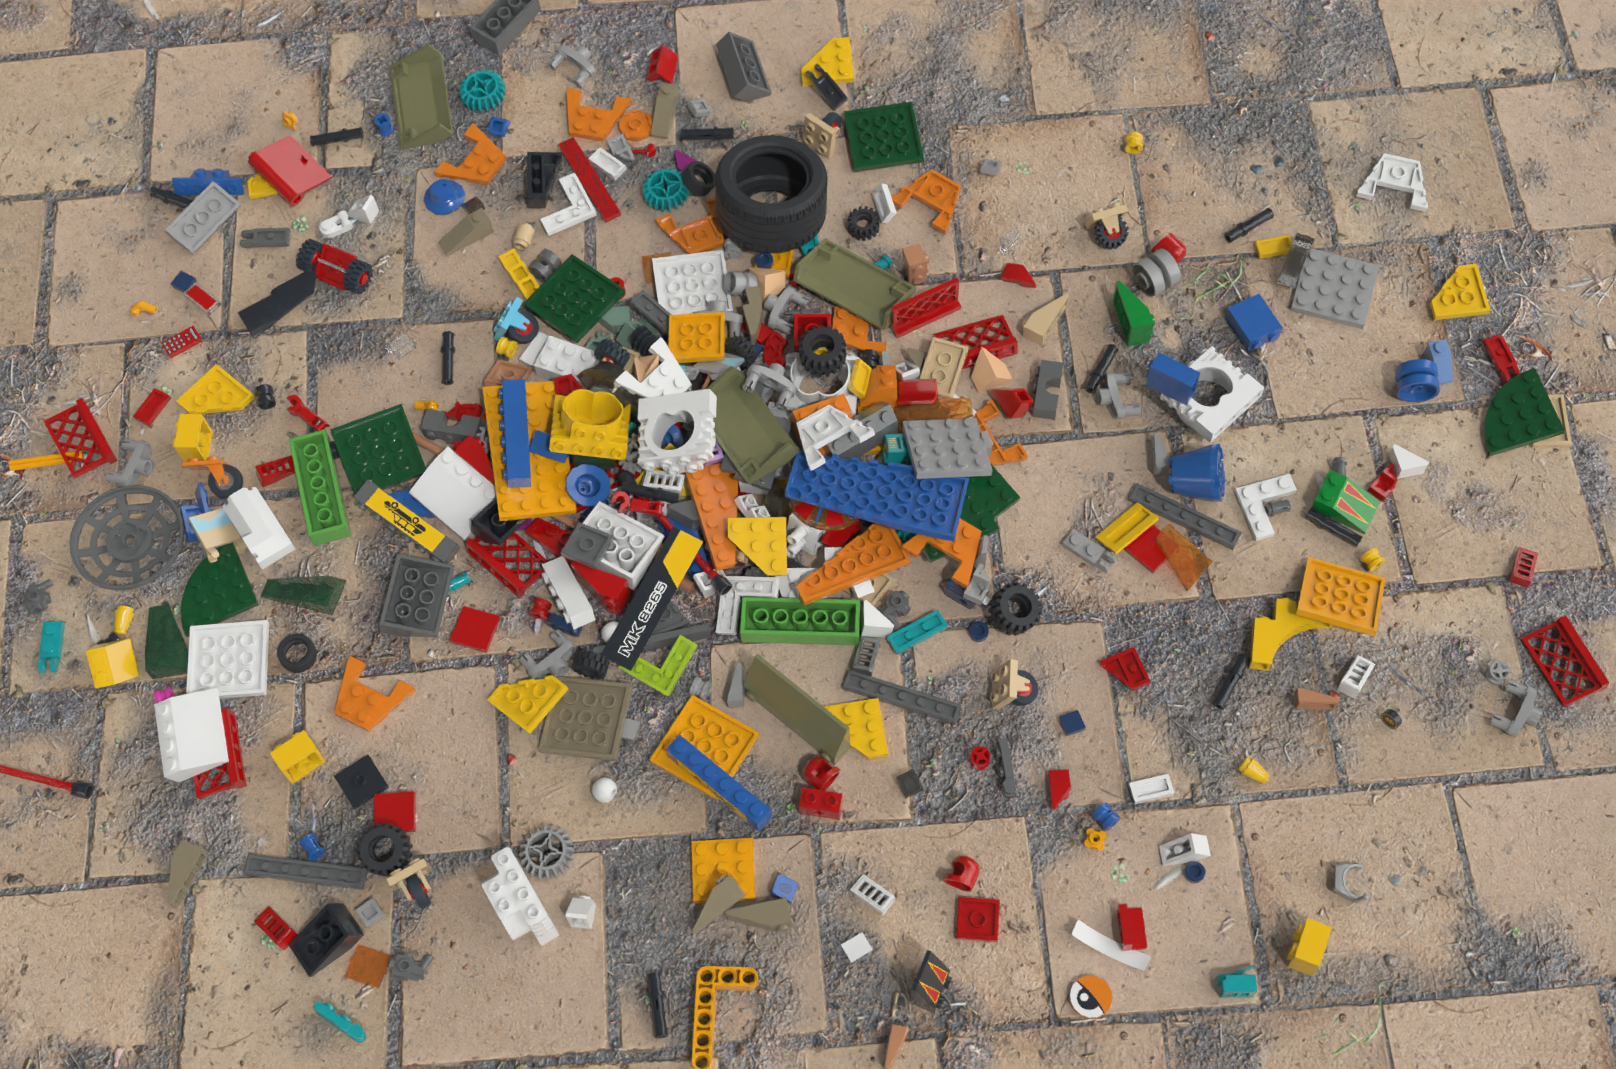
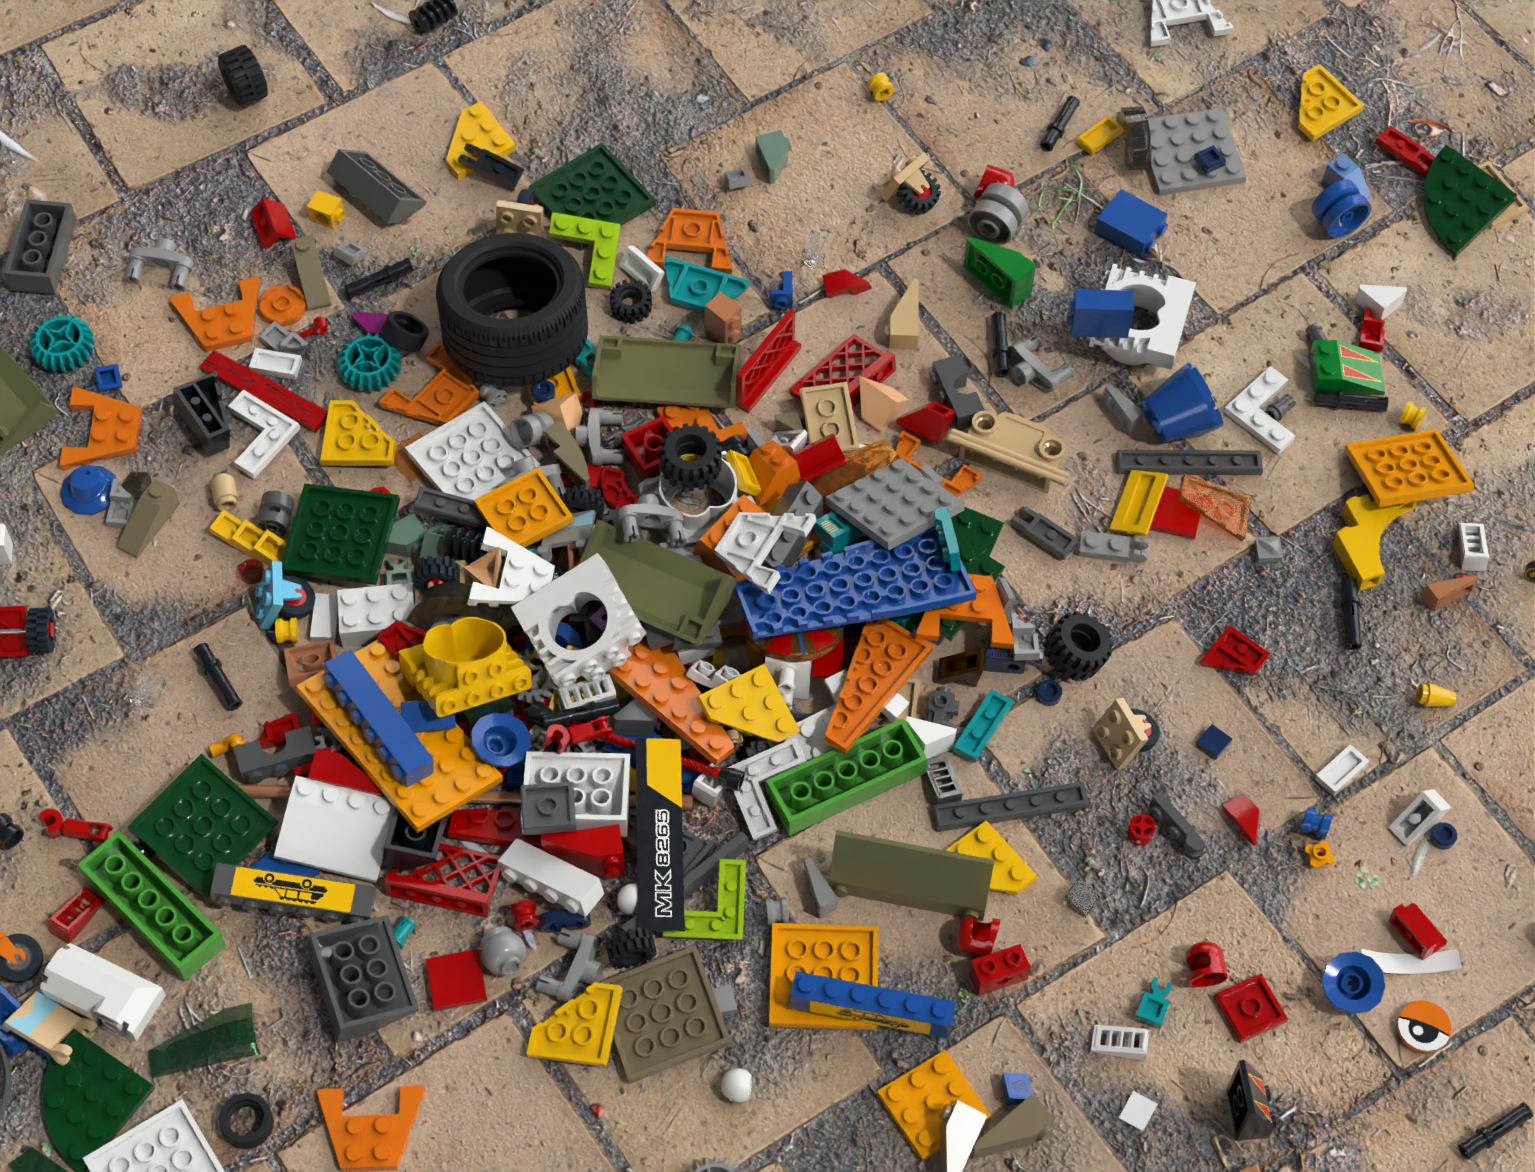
camera: 35 degrees left, 5 degrees down
none -> light grey slope [106,479,135,529]
none -> clear red tile [239,559,265,584]
none -> yellow brick [307,190,345,230]
none -> yellow plate [320,400,396,466]
none -> light grey piece [480,926,527,976]
none -> lime plate [548,212,621,290]
none -> teal wing [665,256,750,313]
none -> sand green slope [755,130,791,184]
none -> blue bracket [769,271,793,309]
none -> teal hinge [934,507,961,572]
none -> dark brown slope [938,647,984,687]
none -> tan brick [947,411,1070,494]
none -> dark grey hinge [1010,506,1079,560]
none -> teal plate [1135,977,1172,1028]
none -> dark blue tile [1194,145,1226,174]
none -> light grey tile [1254,537,1283,563]
none -> blue hat [1321,951,1385,1014]

